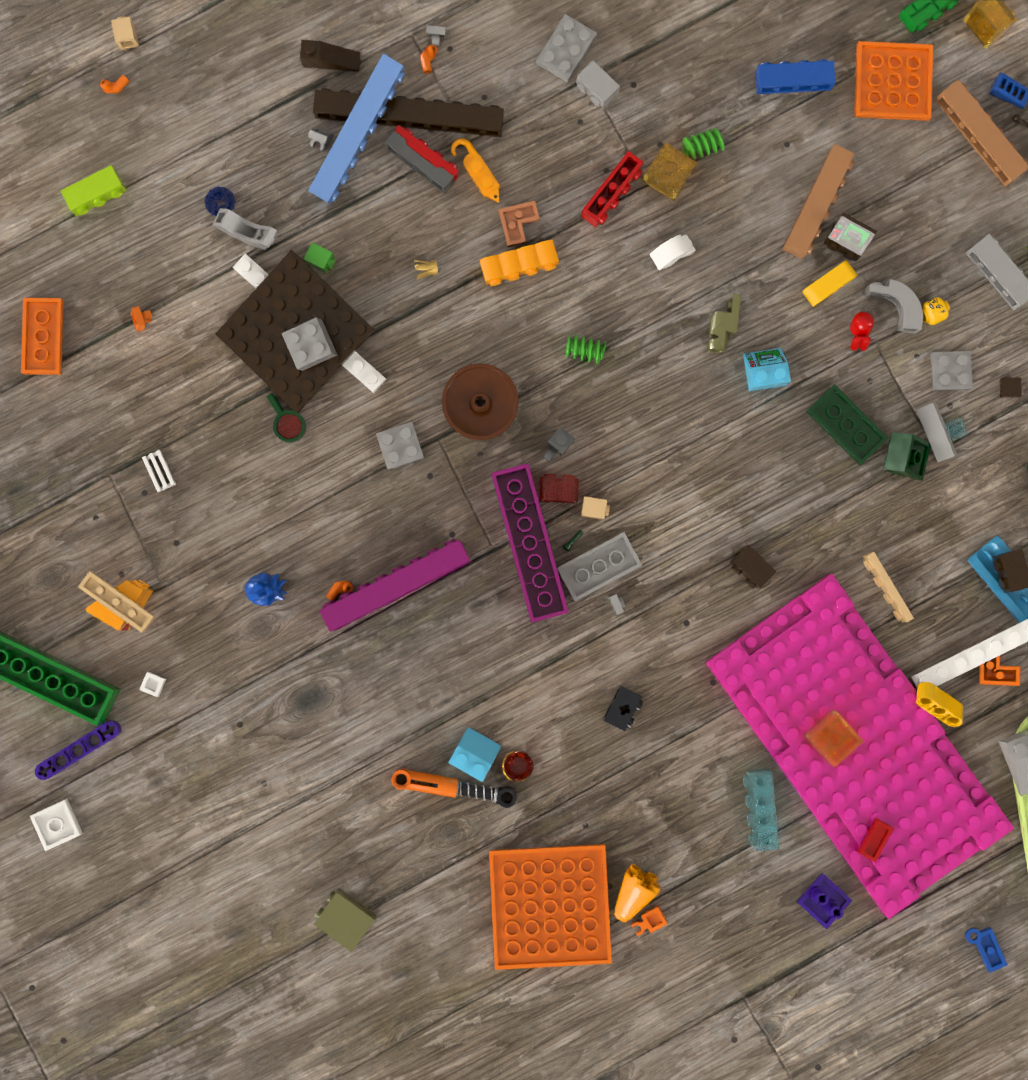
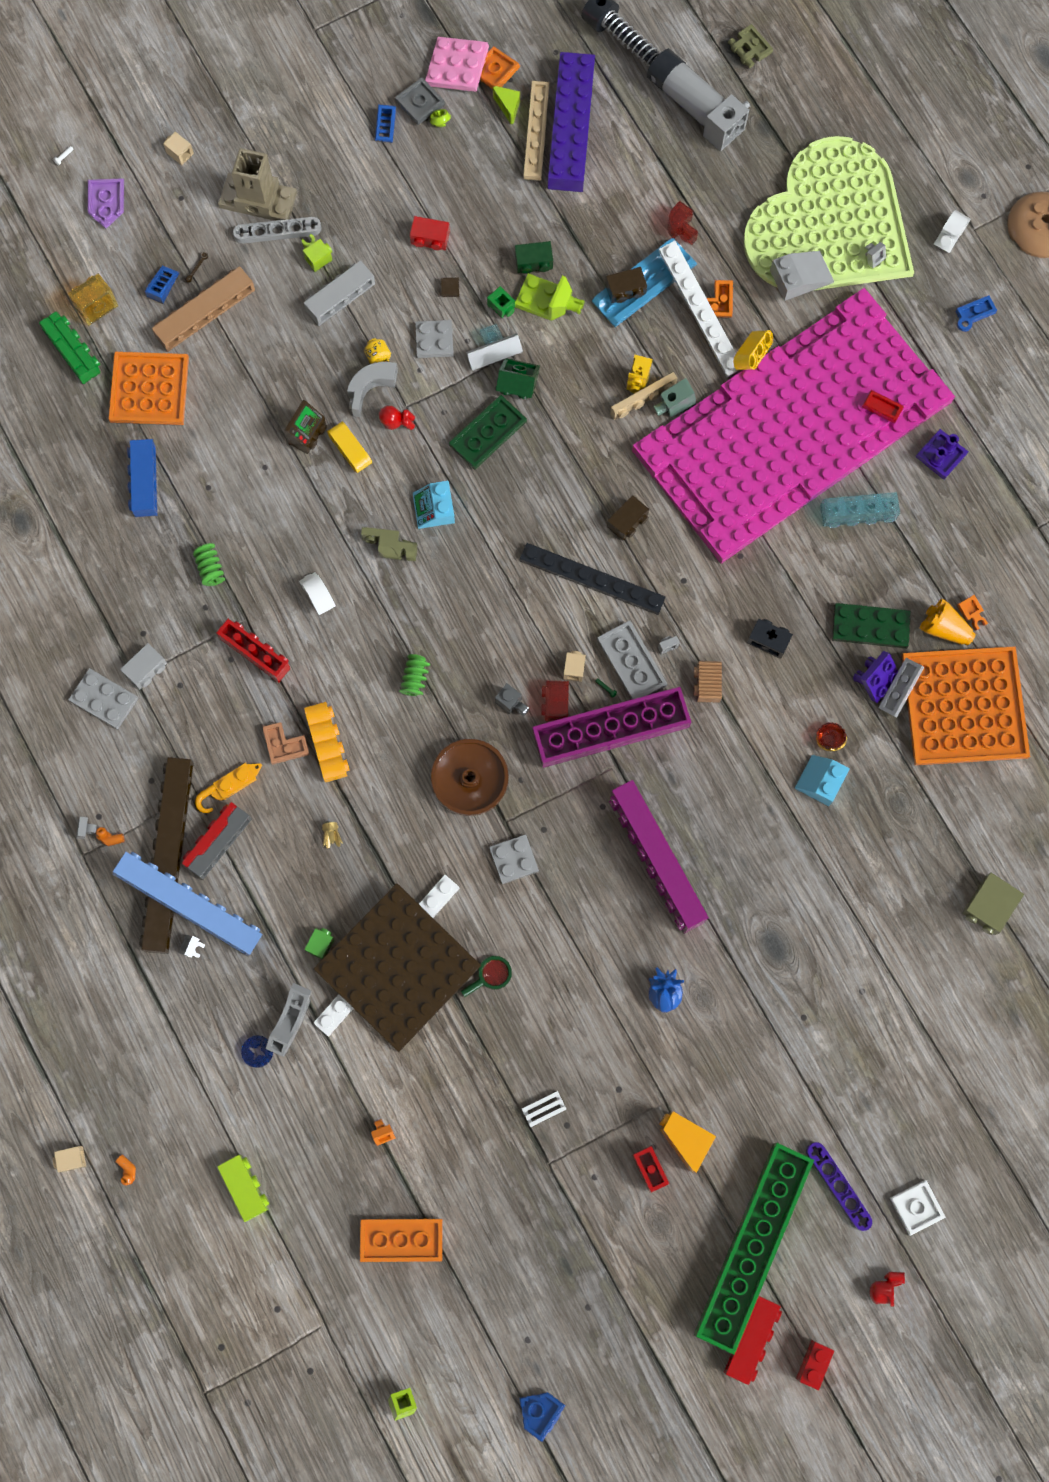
camera: 90 degrees left, 10 degrees down
tan plate [78,571,155,633] -> none
white plate [139,672,166,697] -> none
light grey brick [282,317,337,371] -> none
dark brown slope [300,40,361,72] -> none
orange arm [326,580,353,601] -> none
piece [392,768,517,808] -> none
clear yellow brick [643,142,697,201] -> none
medium nougat brick [782,144,855,259] -> none
brick [803,710,864,768] -> none
none -> green brick [487,286,515,318]
none -> lime plate [515,273,585,321]
none -> black plate [520,543,666,615]
none -> yellow hinge [626,355,652,394]
none -> red brick [632,1146,669,1193]
none -> sand green torso [653,378,696,417]
none -> medium nougat brick [694,661,722,703]
none -> dark green plate [832,603,911,649]
none -> dark purple plate [853,651,898,703]
none -> light grey plate [879,658,924,718]

